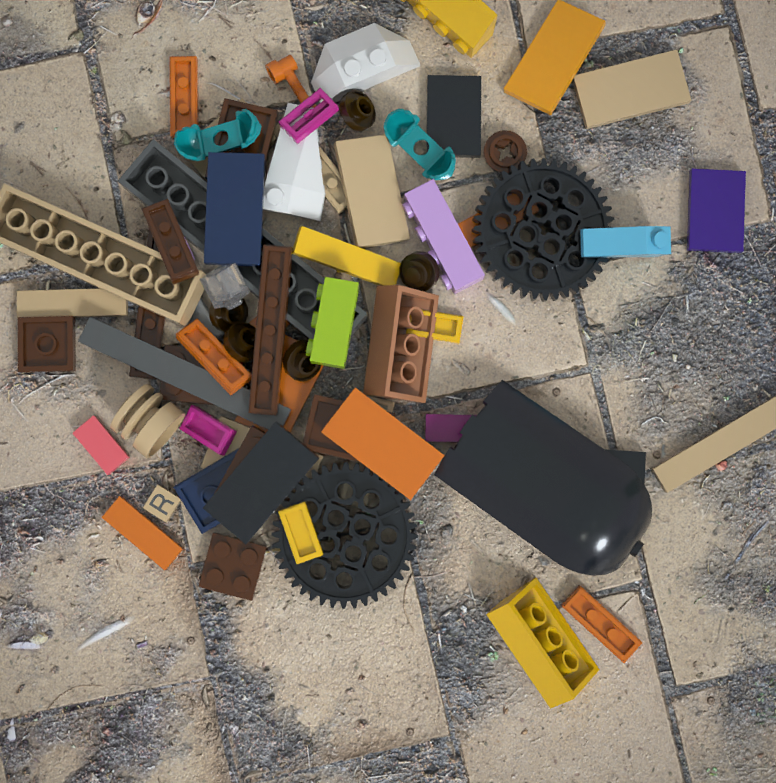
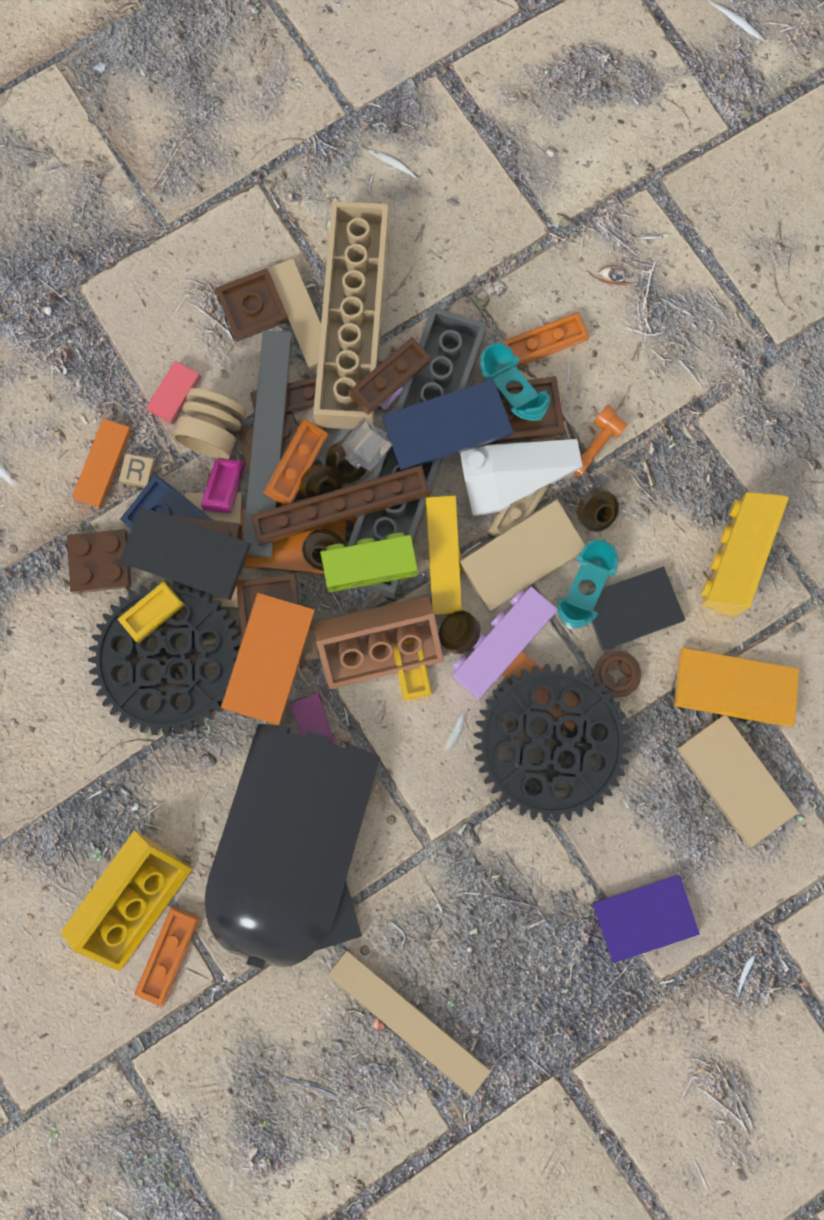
camera: 70 degrees right, 5 degrees down
dark pink tile [279,88,339,144] -> none
white wedge [311,23,420,103] -> none
medium azure slope [580,226,671,257] -> none

